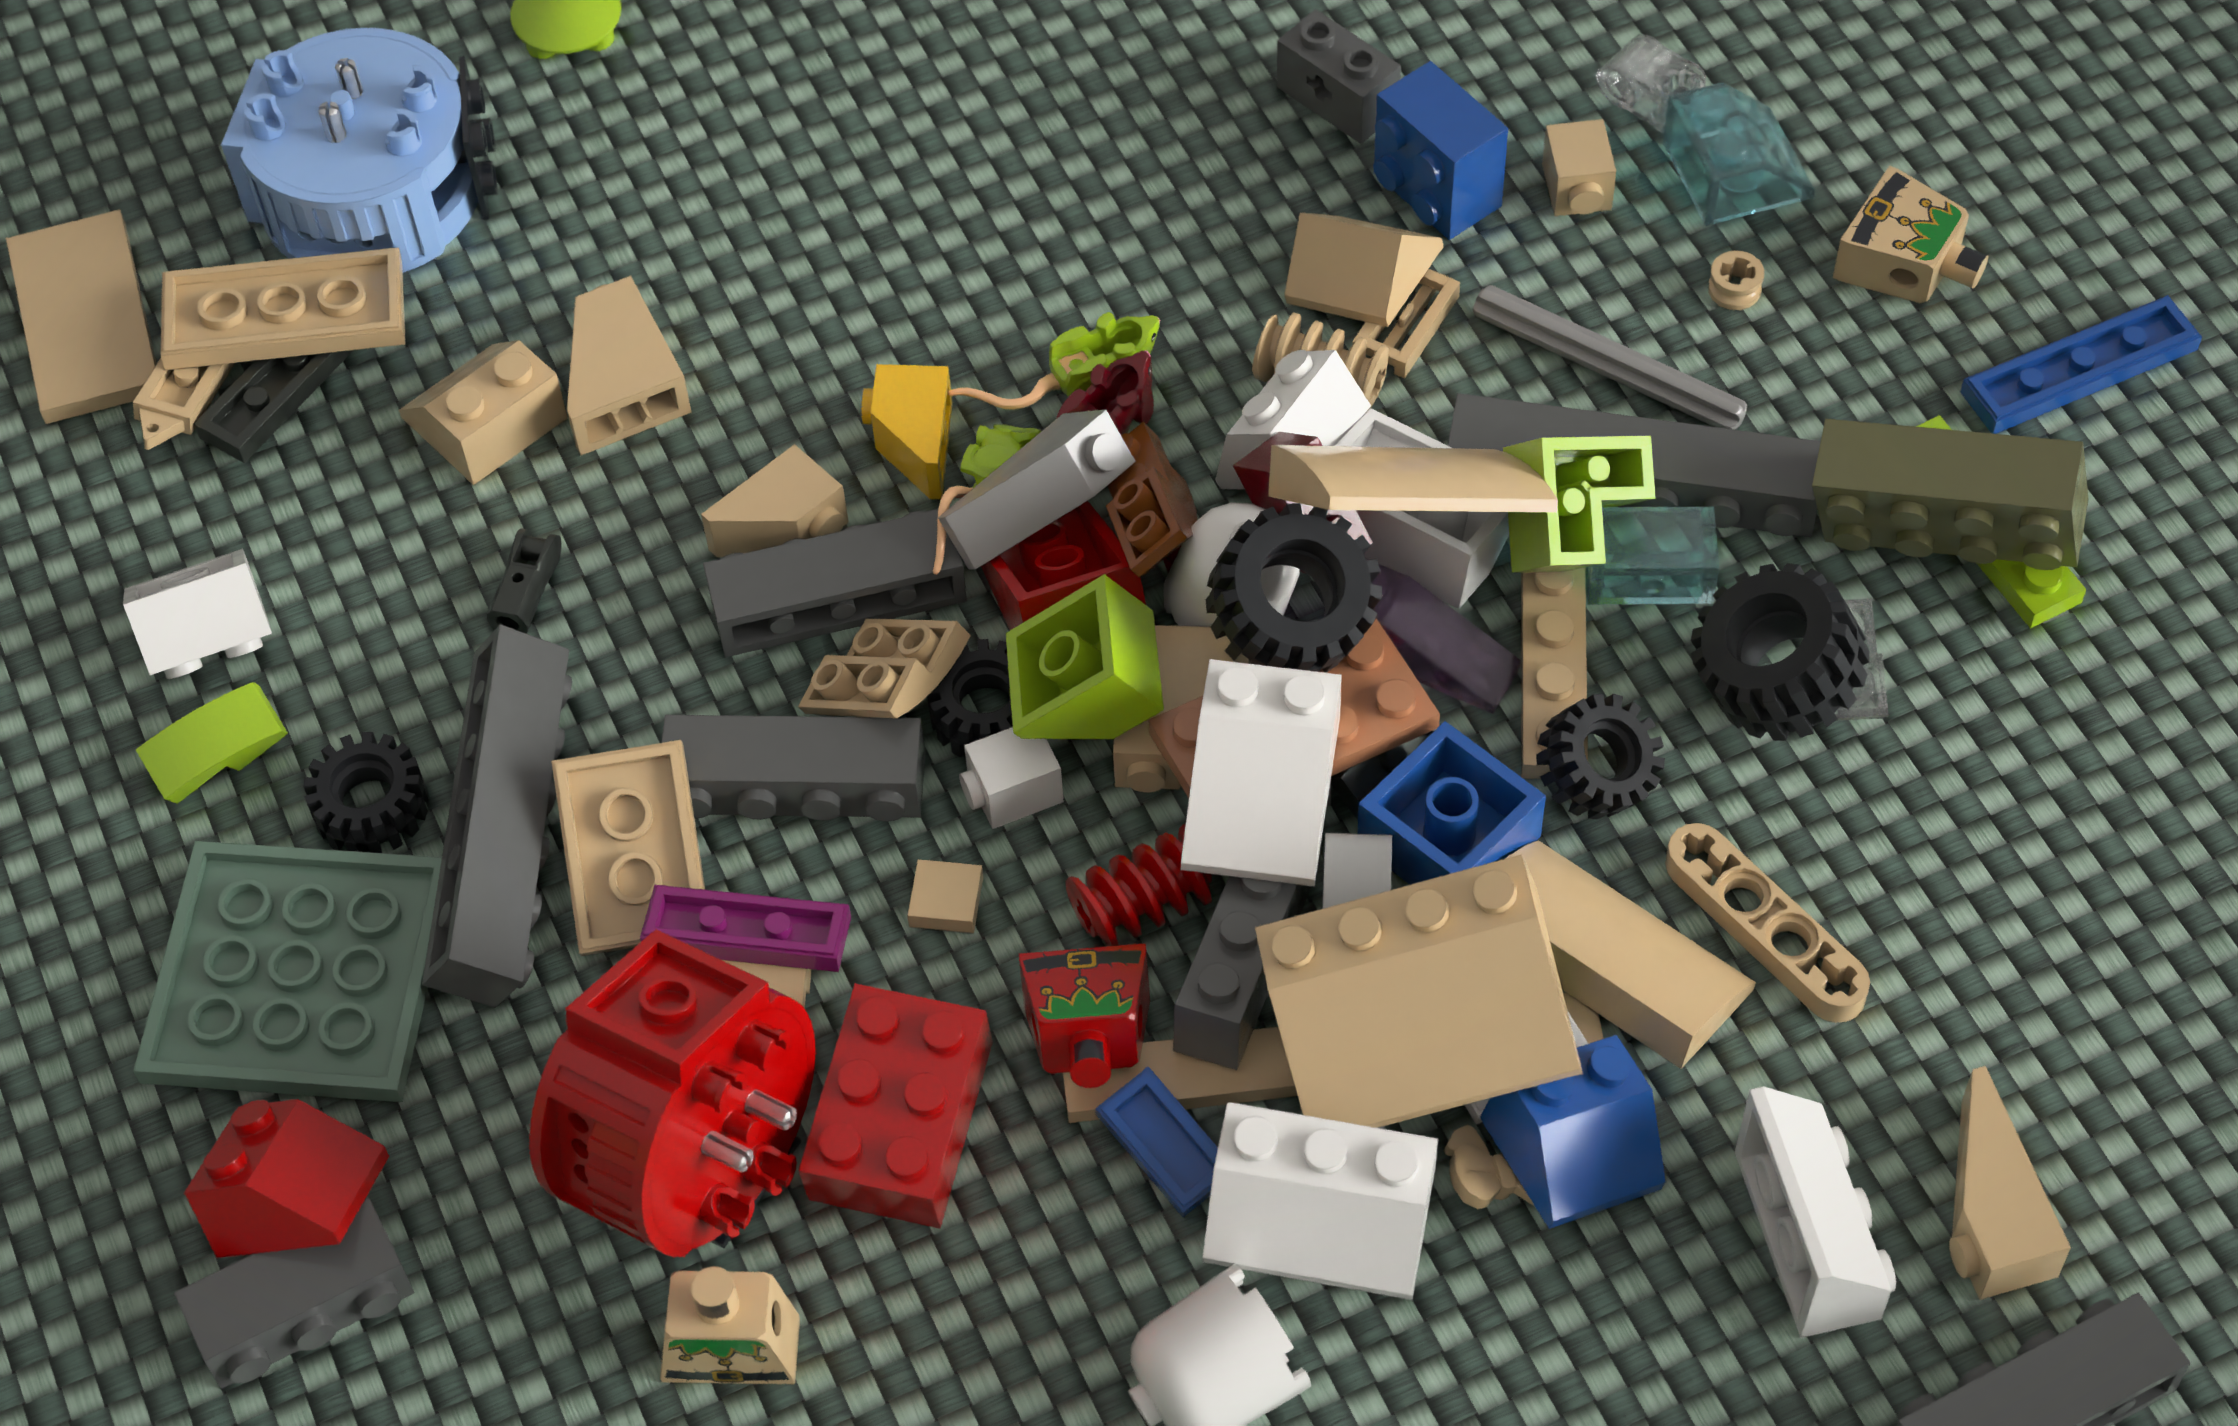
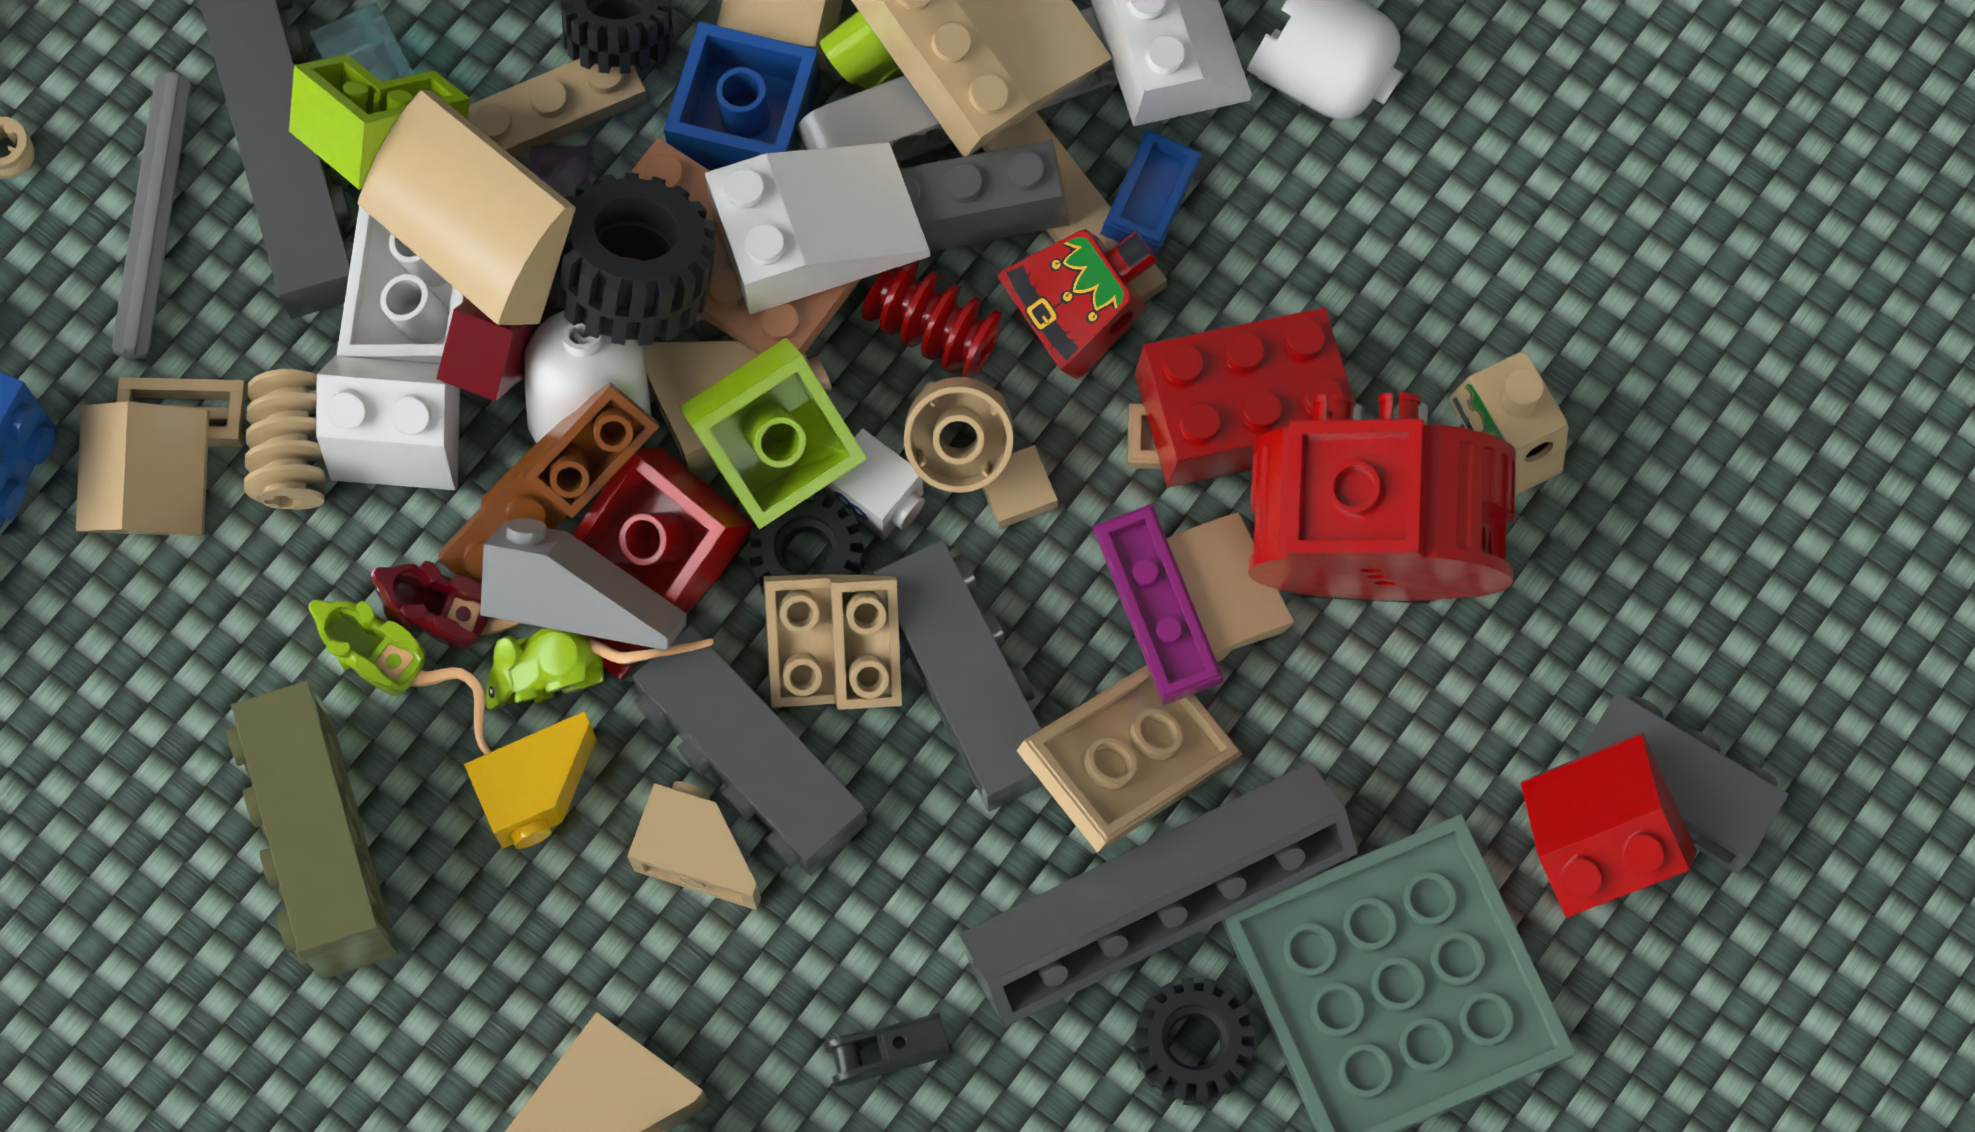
camera: 120 degrees left, 15 degrees up
none -> olive brick [226,680,399,980]
none -> tan piece [904,377,1013,493]

